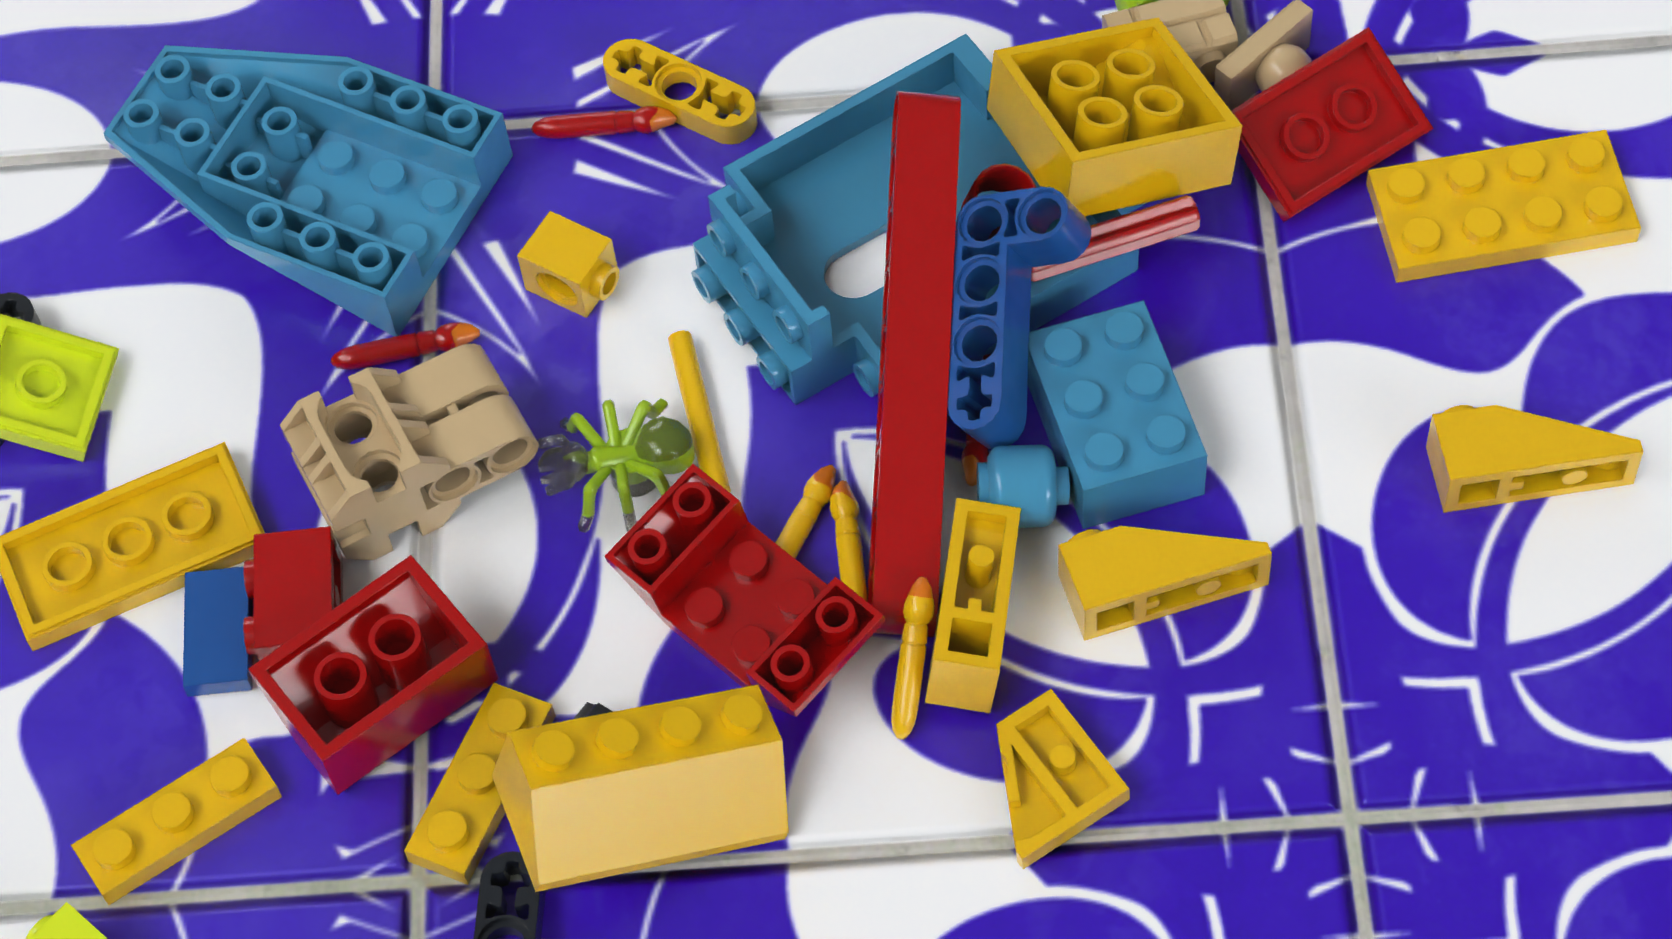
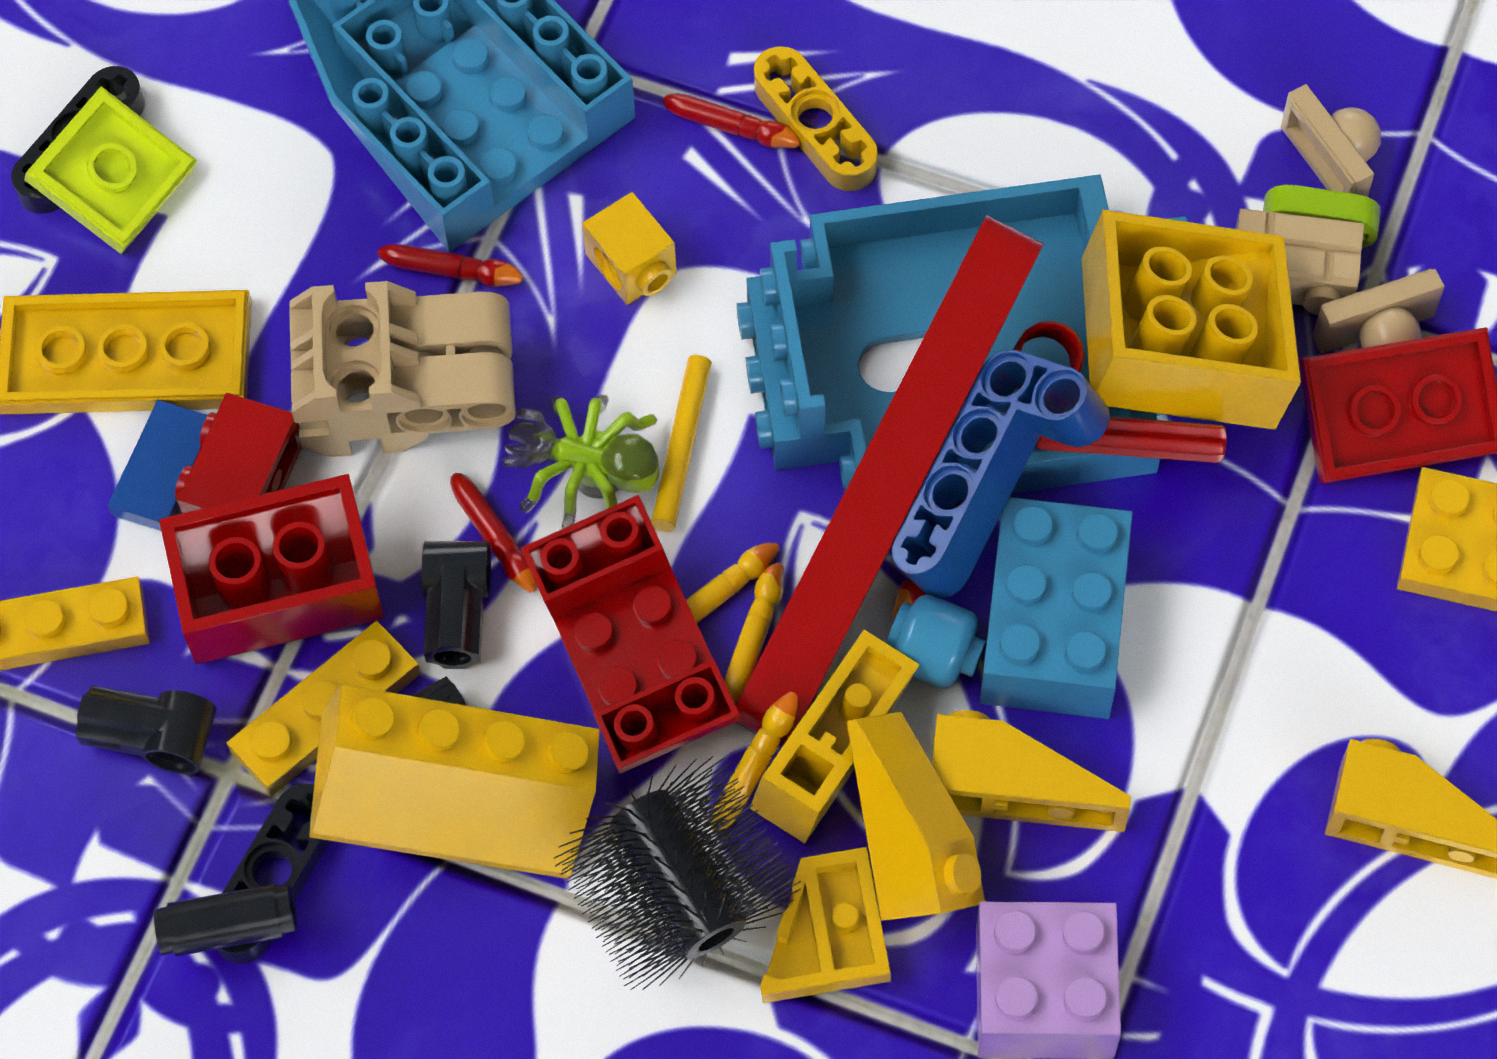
camera: 20 degrees right, 5 degrees up
none -> black piece [76,686,217,774]
none -> black piece [422,541,491,669]
none -> red piece [450,473,537,593]
none -> black piece [554,756,802,990]
none -> yellow slope [847,712,985,921]
none -> lavender brick [976,902,1121,1059]

